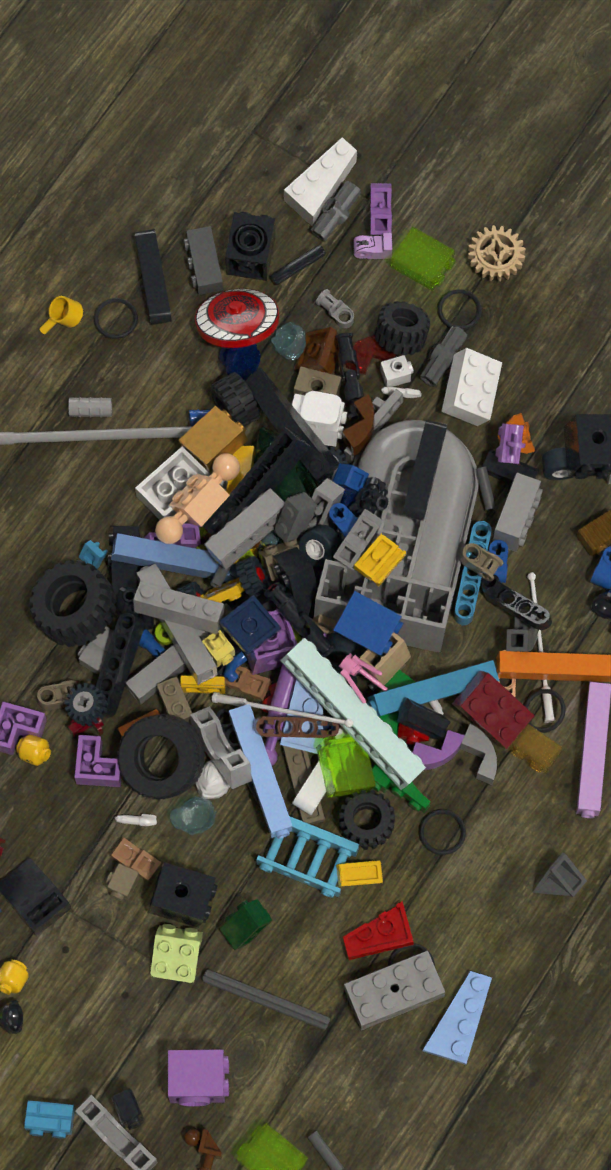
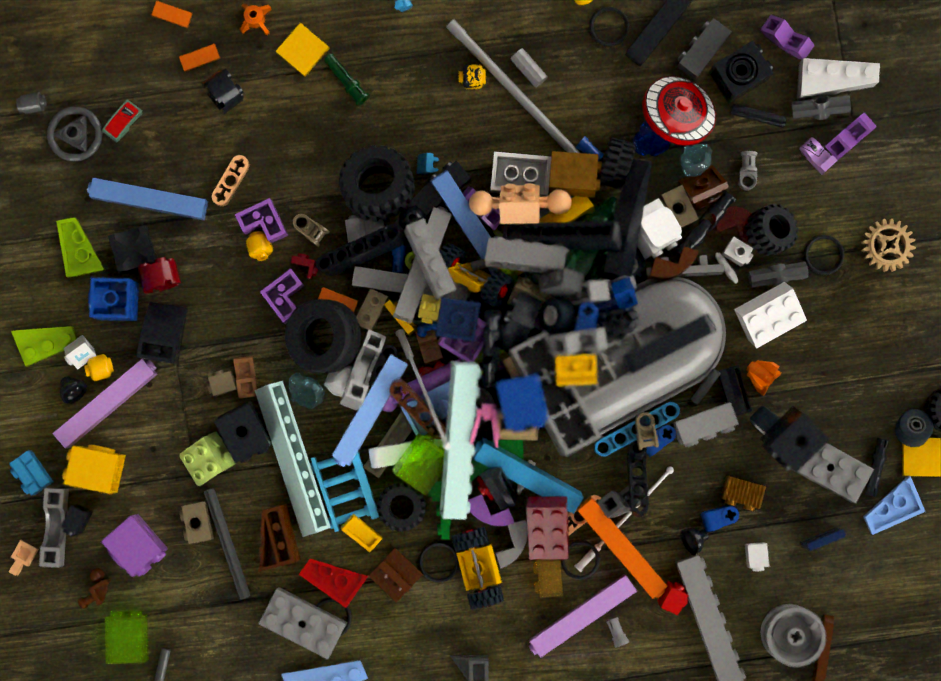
camera: 50 degrees right, 15 degrees up
black wheel [65,683,108,726] -> none
white piece [115,814,157,826] -> none
dark green brick [220,899,273,950] -> none
clear neon green brick [390,226,456,291] -> none
medium lavender hips [496,423,525,464] -> none
none -> lavender brick [53,359,157,448]
none -> yellow brick [62,445,126,494]
none -> dark tan brick [180,501,214,544]
none -> light aqua brick [255,381,331,537]
none -> reddish brown wedge [258,504,301,572]
none -> reddish brown bracket [369,548,423,603]
none -> plate [451,527,504,610]
none -> head [459,64,486,89]
none -> medium lavender brick [760,15,814,60]

